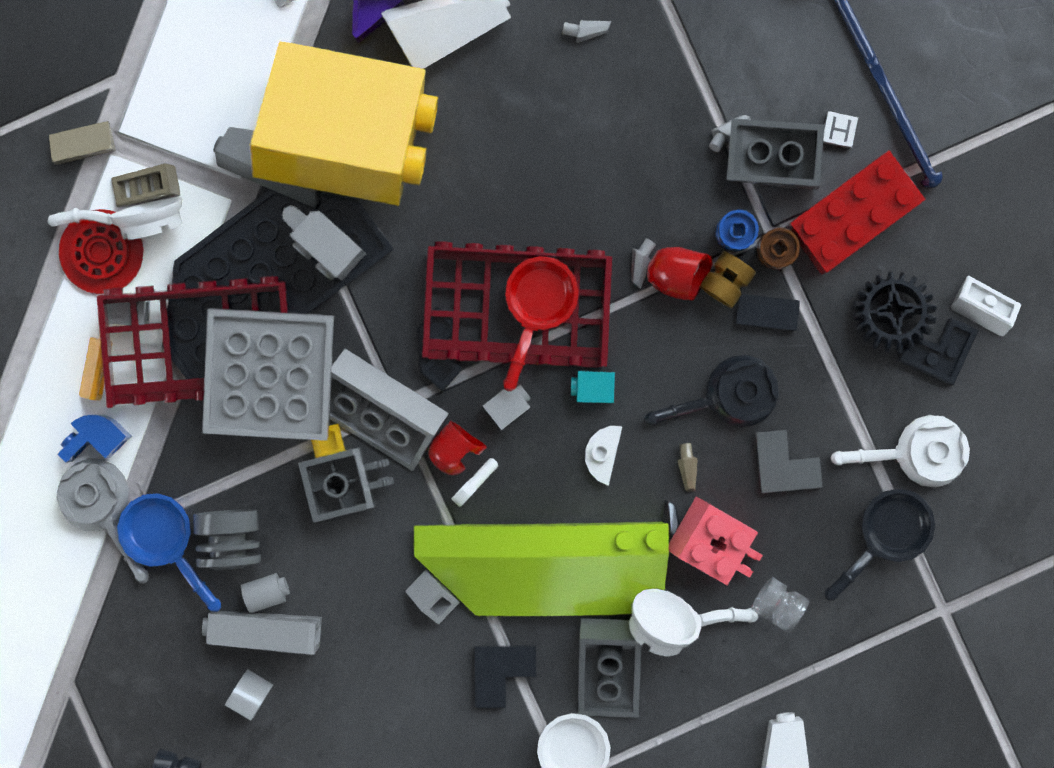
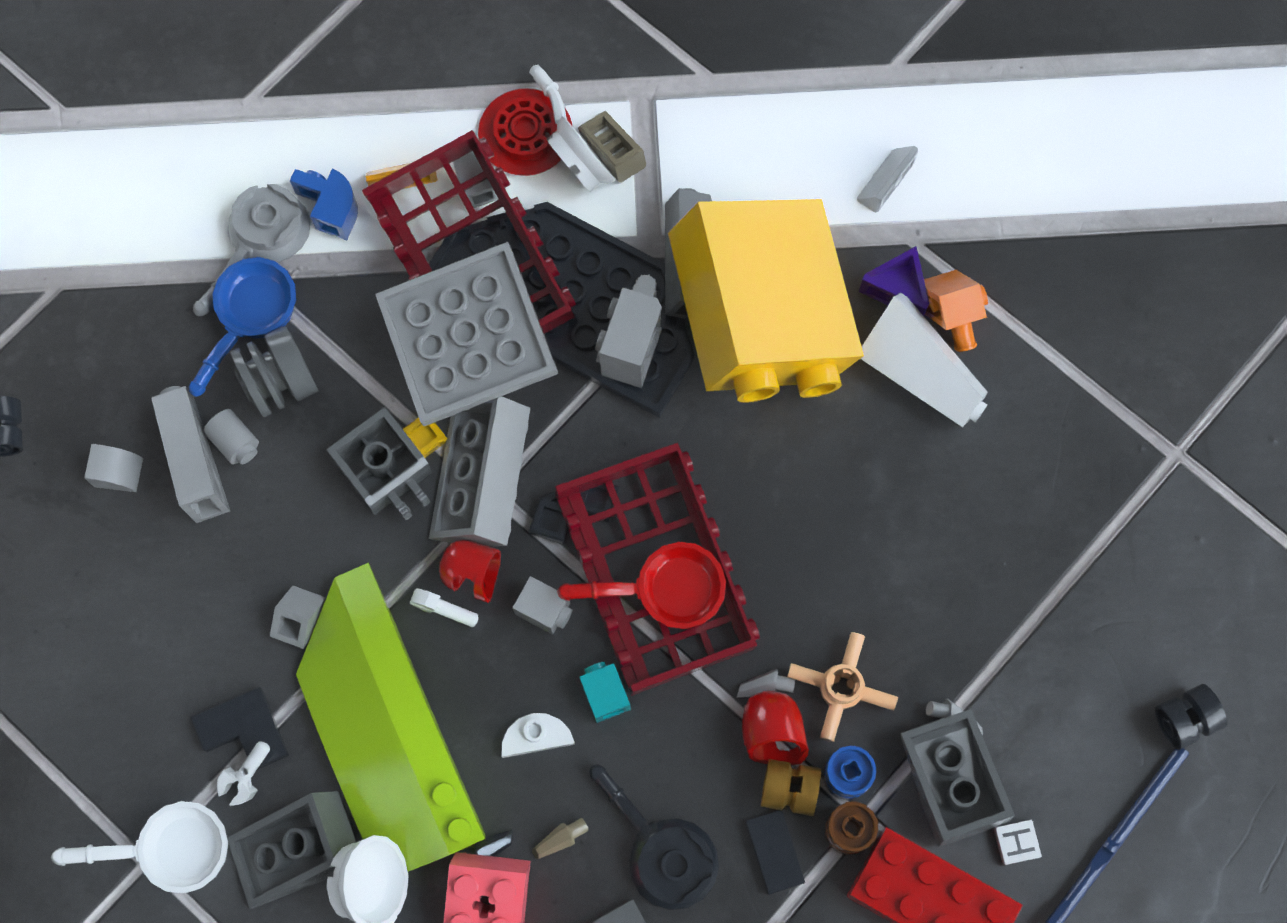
camera: 70 degrees right, 15 degrees down
dark tan slope [49,121,116,165] -> none
light grey bar [562,20,611,43] -> none
none -> white bar [217,741,270,806]
none -> light nougat bar [787,632,898,742]

